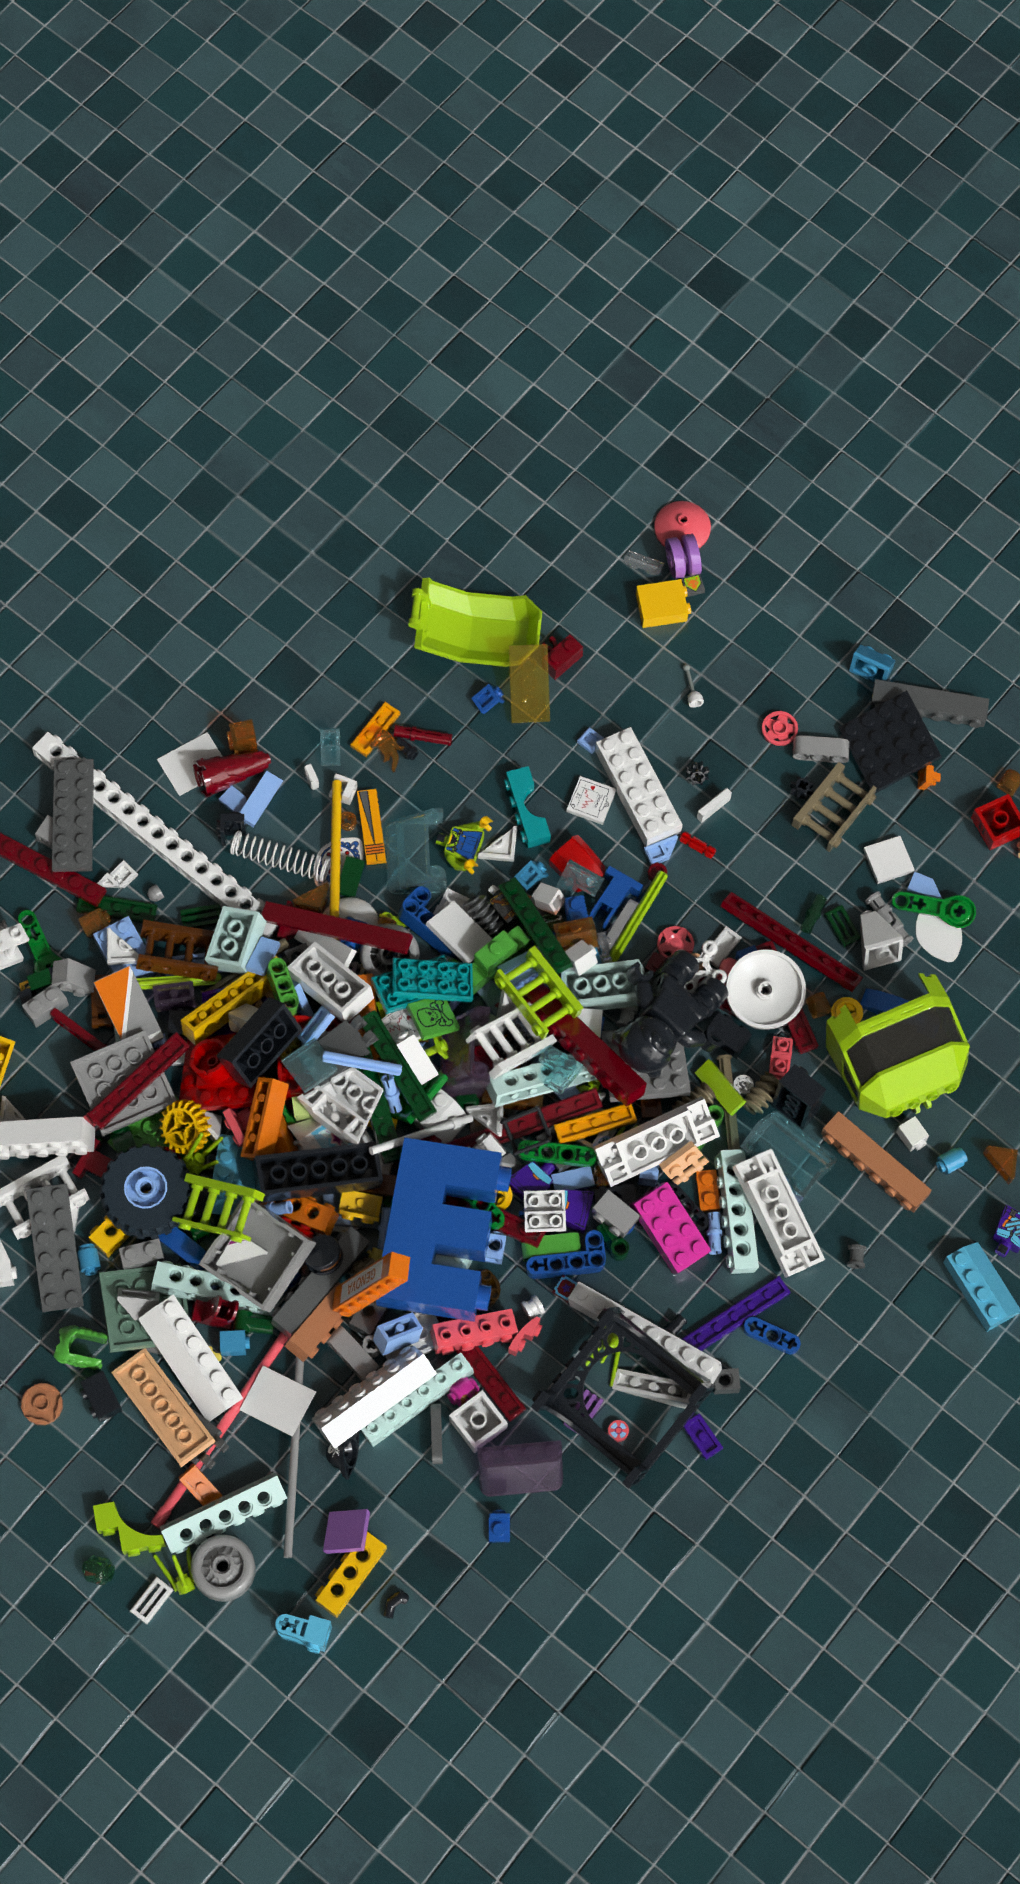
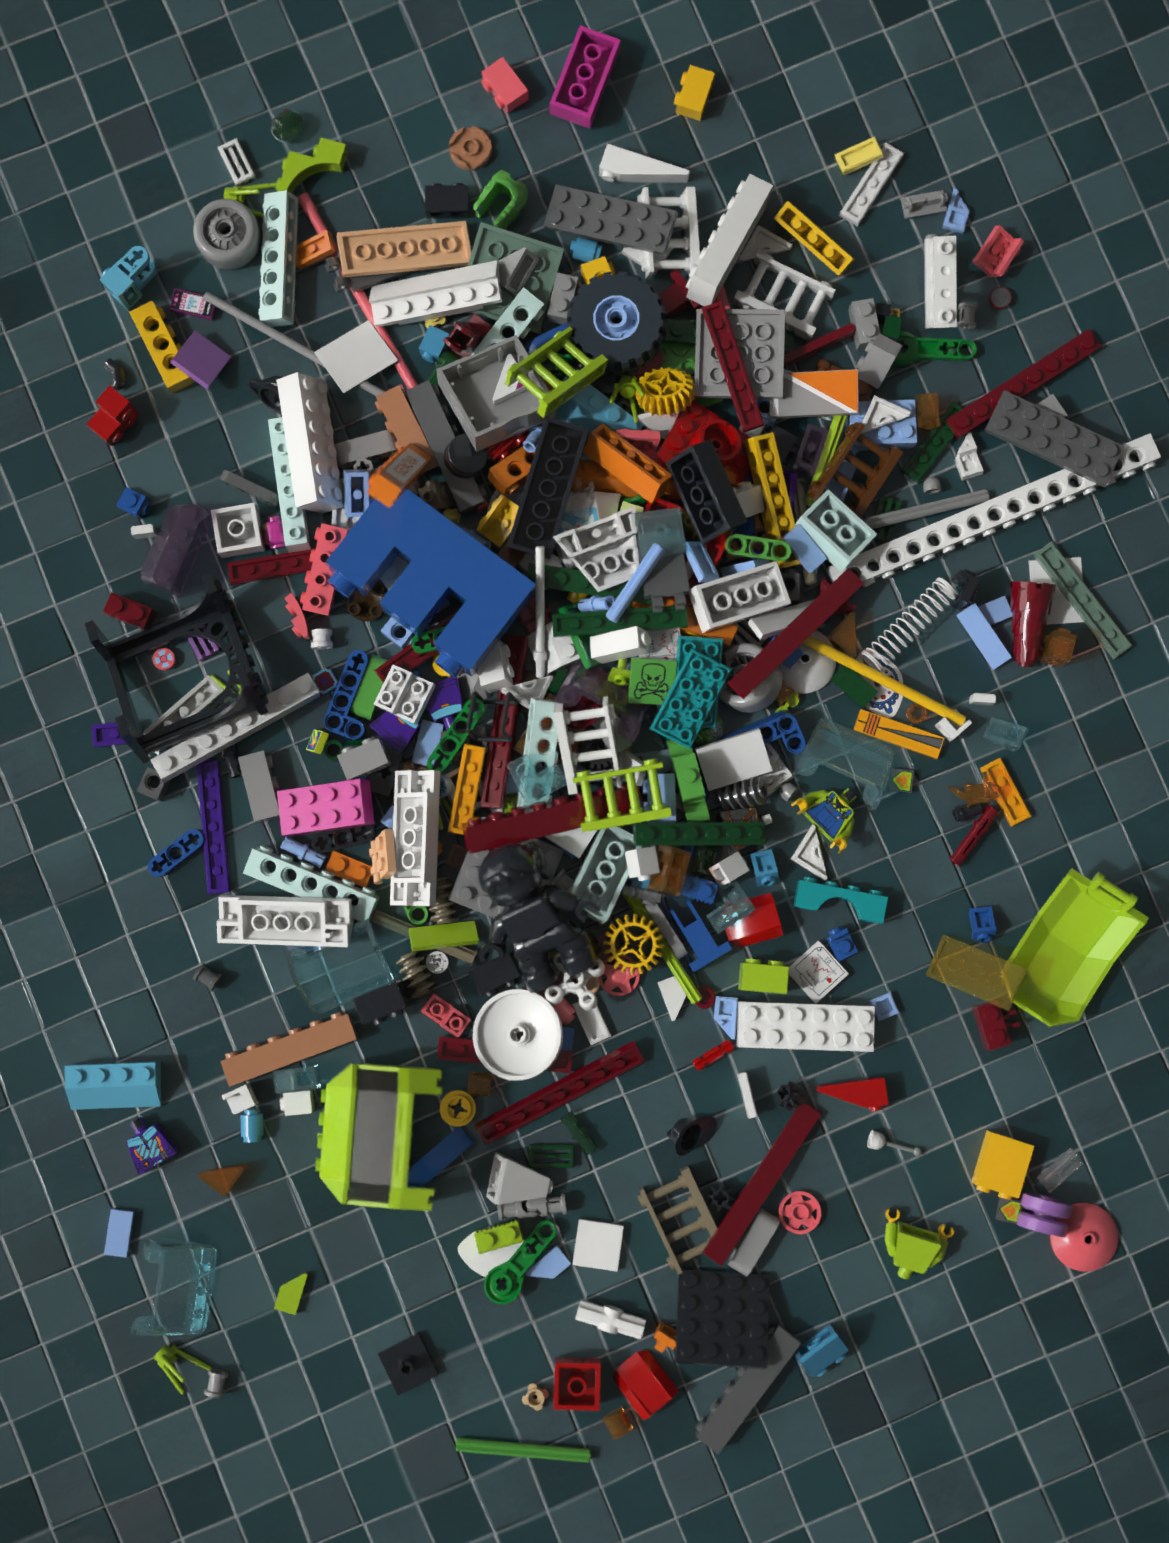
camera: 120 degrees right, 15 degrees up
none -> red brick [86,385,139,446]
none -> dark red brick [103,592,157,630]
none -> white tile [131,524,158,539]
none -> tile [169,288,216,321]
none -> white panel [222,1083,258,1114]
none -> light grey brick [238,750,280,823]
none -> clear light blue slope [273,1064,321,1093]
none -> neon yellow tile [306,729,329,754]
none -> lime brick [474,1219,524,1254]
none -> white piece [575,1300,646,1339]
none -> yellow gear [603,914,664,975]
none -> red slope [613,1350,679,1420]
none -> white tile [657,976,686,1021]
none -> black piece [667,1115,717,1156]
none -> dark red tile [702,1102,821,1266]
none -> white fence [733,252,835,342]
none -> lime brick [738,959,789,994]
none -> light grey hinge [779,783,799,802]
none -> red slope [815,1077,888,1111]
none -> blue bracket [826,926,858,962]
none -> light grey axle [864,489,990,529]
none -> lime torso [885,1208,954,1279]
none -> tile [888,768,914,793]
none -> sand green tile [1033,541,1132,659]

